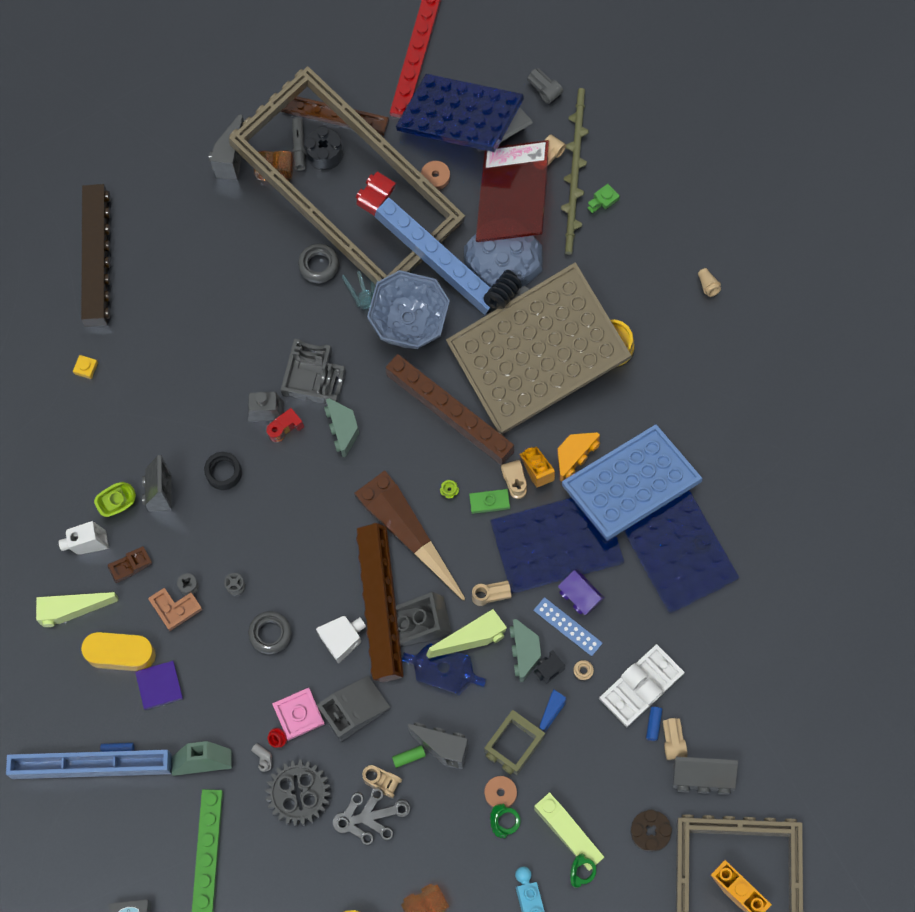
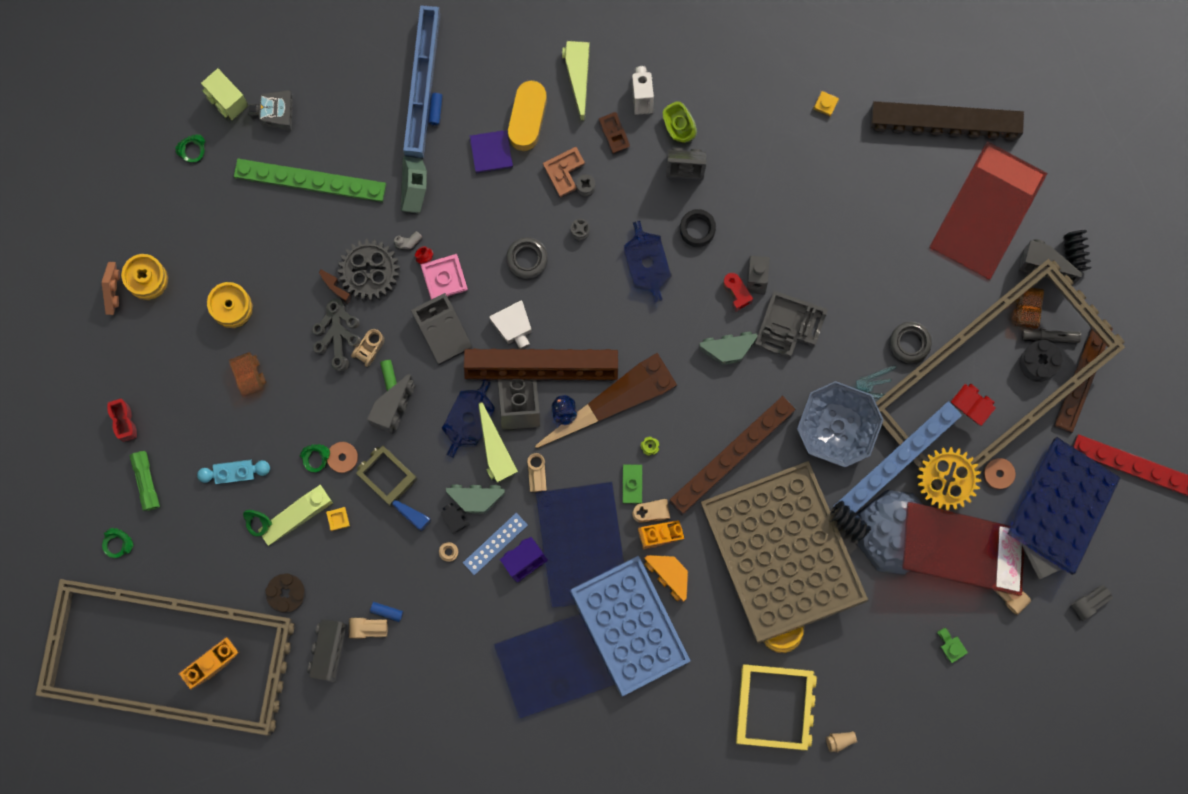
camera: 90 degrees right, 10 degrees up
olive plant [561,88,589,255] -> none
white plate [599,644,685,727] -> none
none -> reddish brown slope [319,269,352,304]
none -> yellow plate [326,507,350,531]
none -> clear blue head [551,395,578,425]
none -> clear blue plate [624,221,672,302]
none -> light yellow window [736,665,817,750]
none -> yellow gear [917,447,981,510]
none -> clear red piece [930,141,1048,280]
none -> black piece [1063,230,1092,271]

